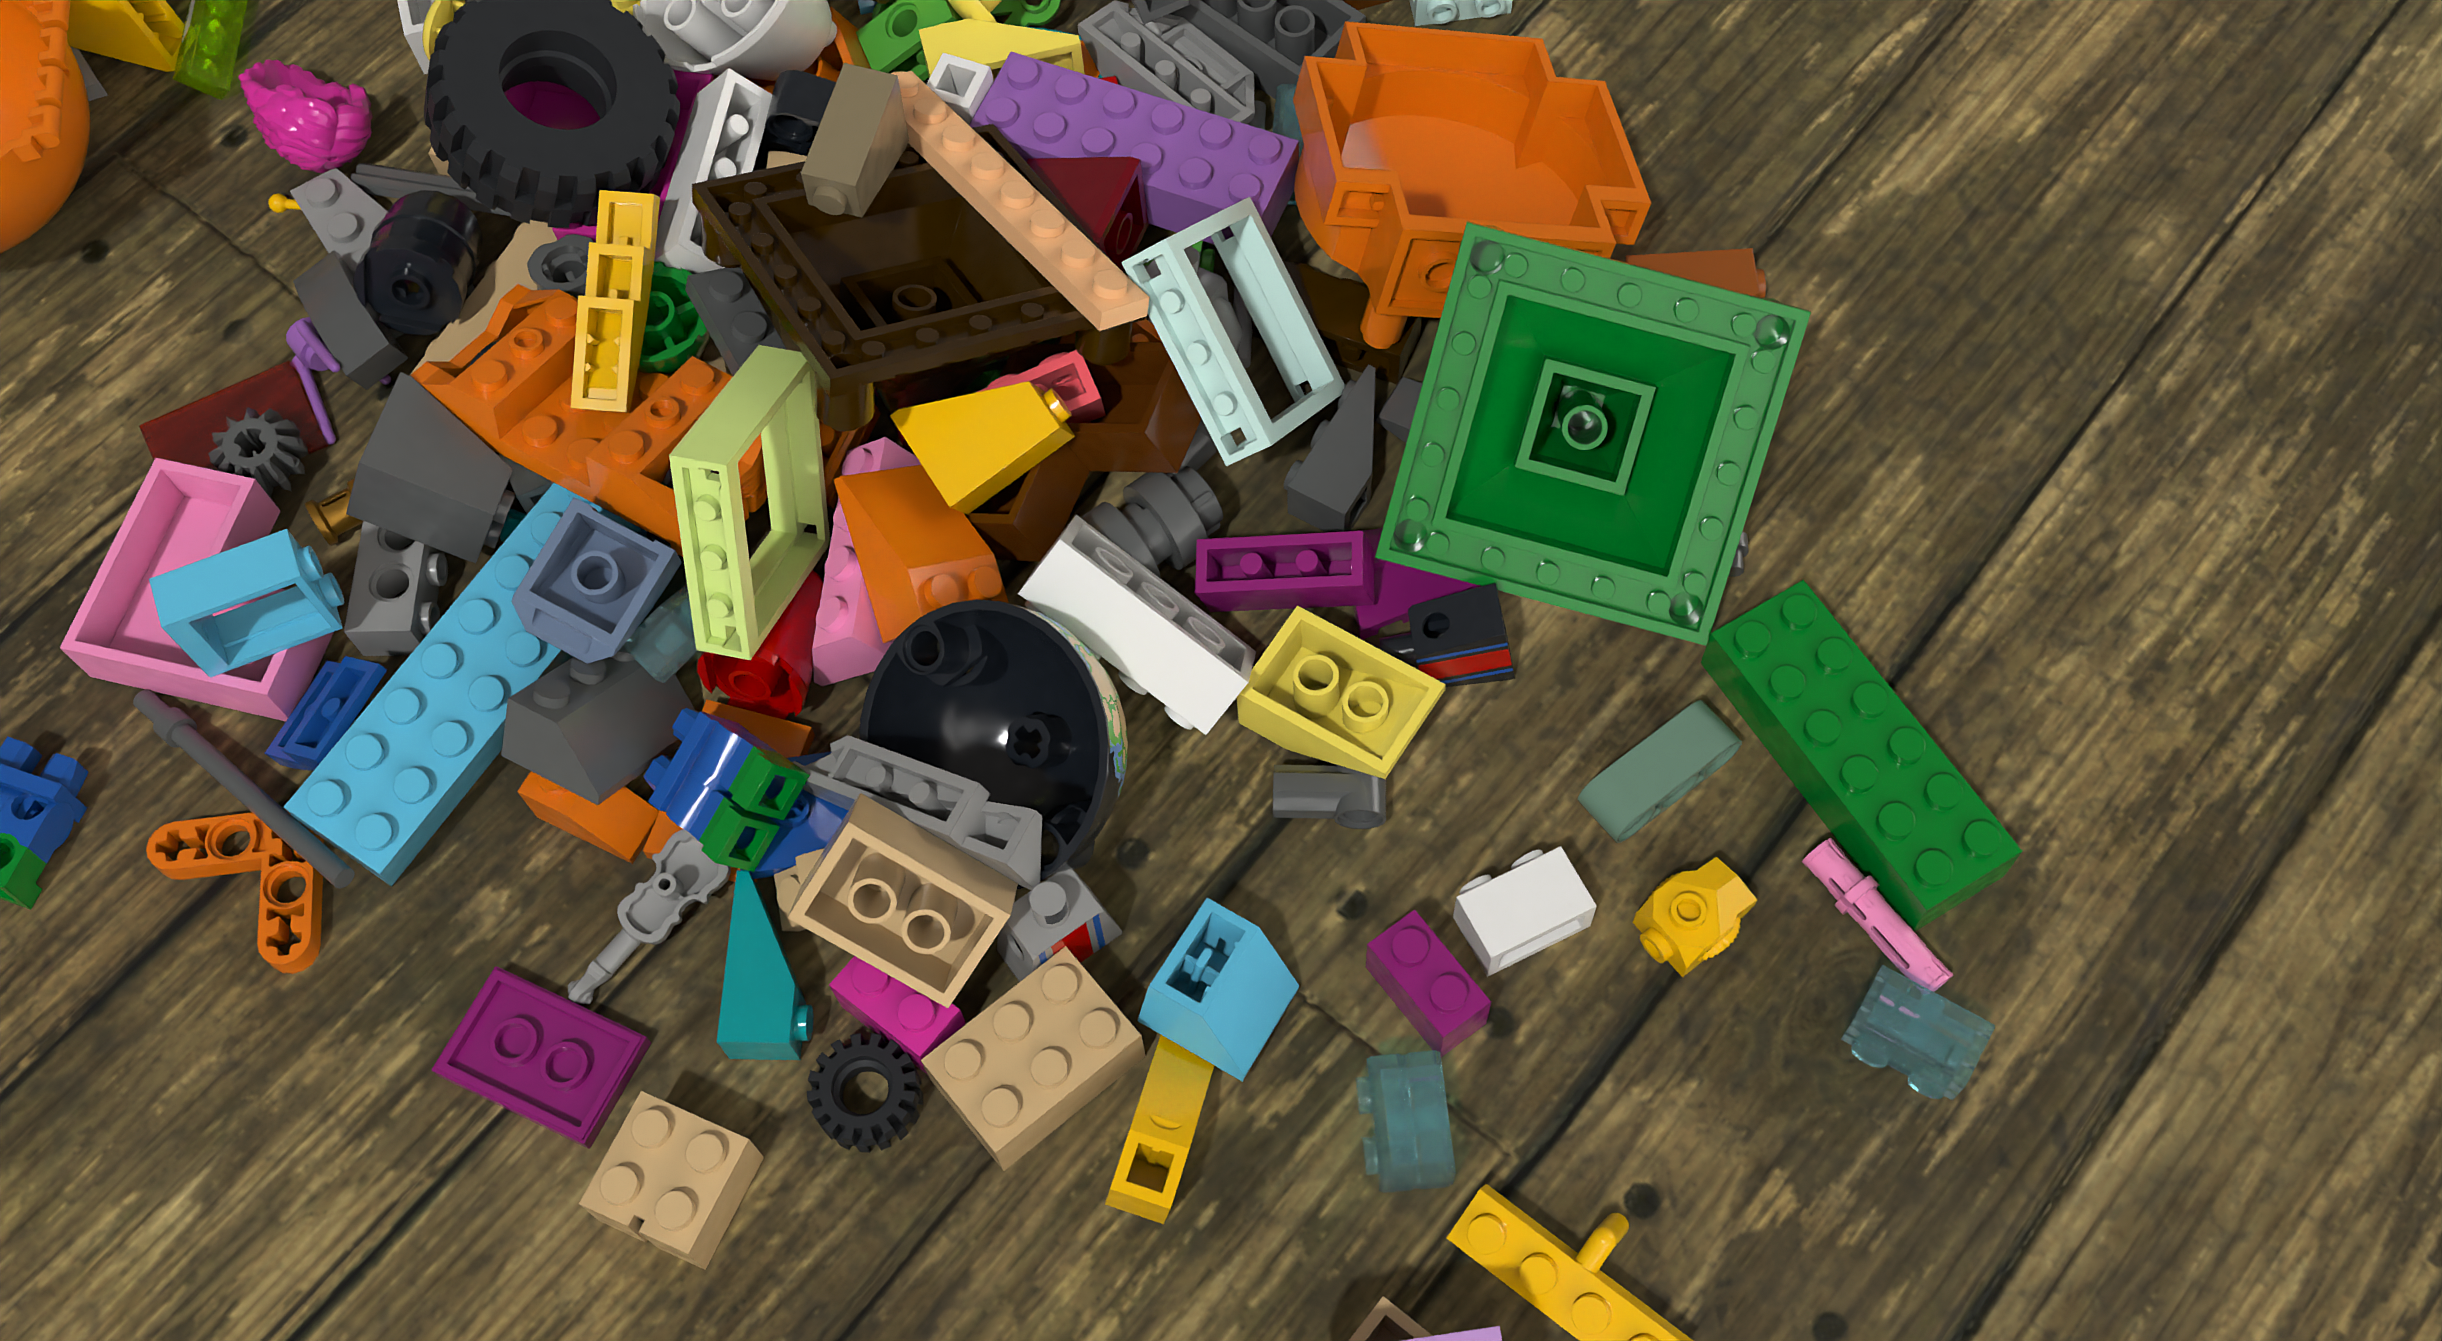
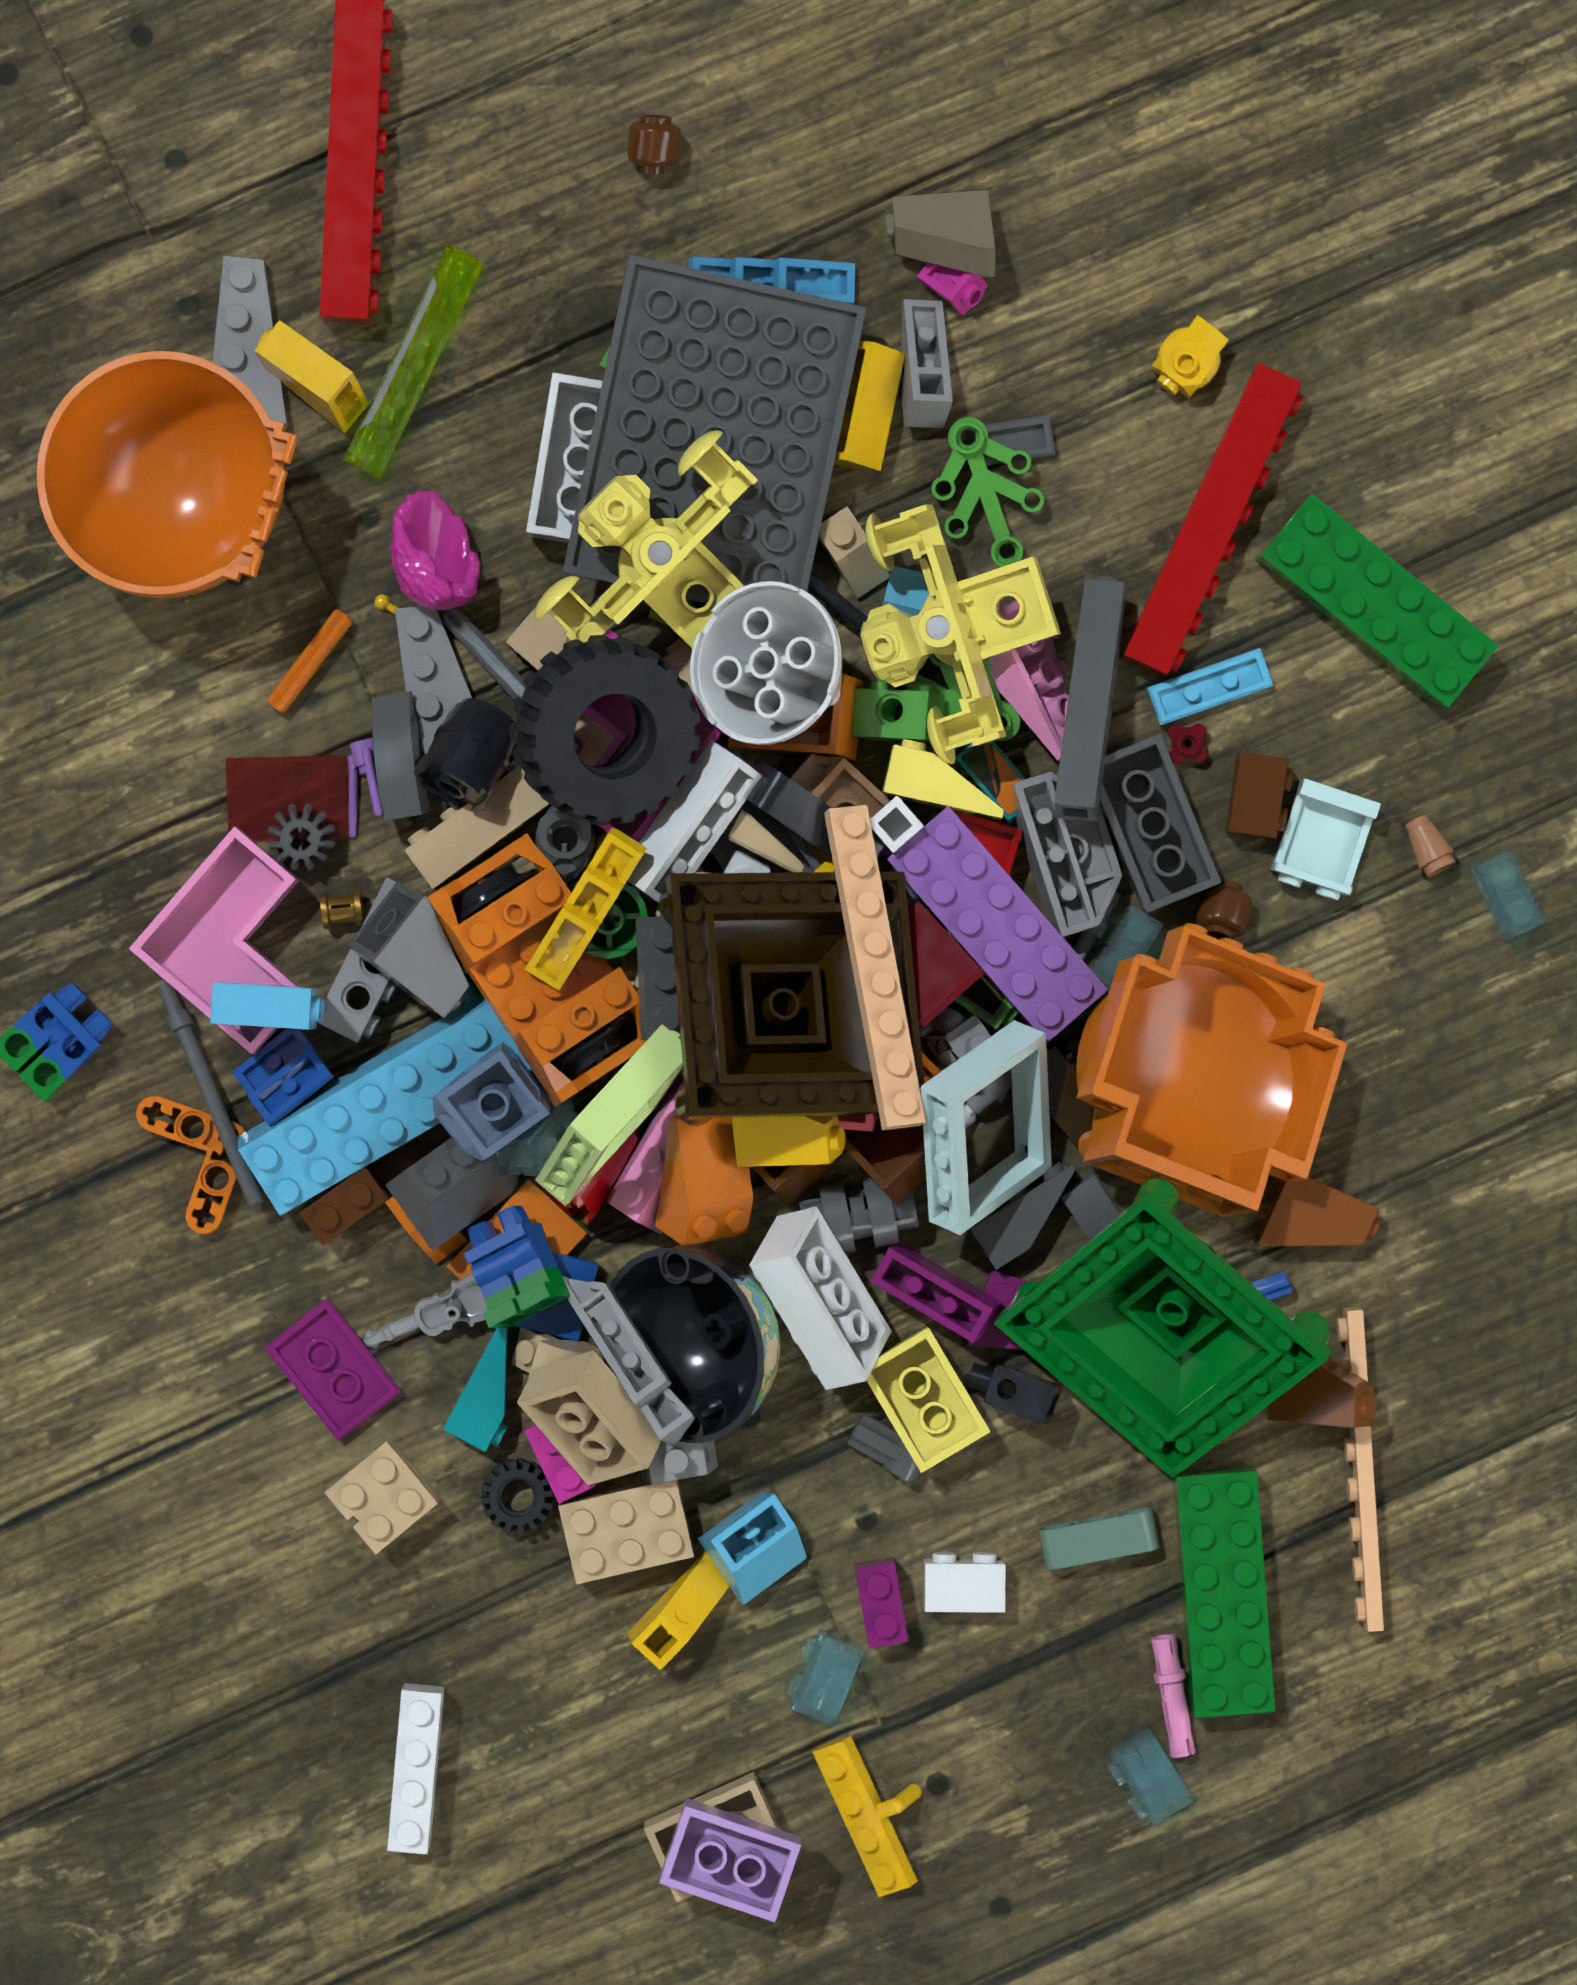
camera: 20 degrees right, 25 degrees up
dark tan slope [801,63,909,218] -> none
yellow hand [1632,857,1757,977] -> none
none -> orange axle [267,609,353,713]
none -> reddish brown brick [299,1165,391,1246]
none -> dark orange slope [1268,1358,1377,1428]
none -> light nougat plate [1336,1307,1384,1632]

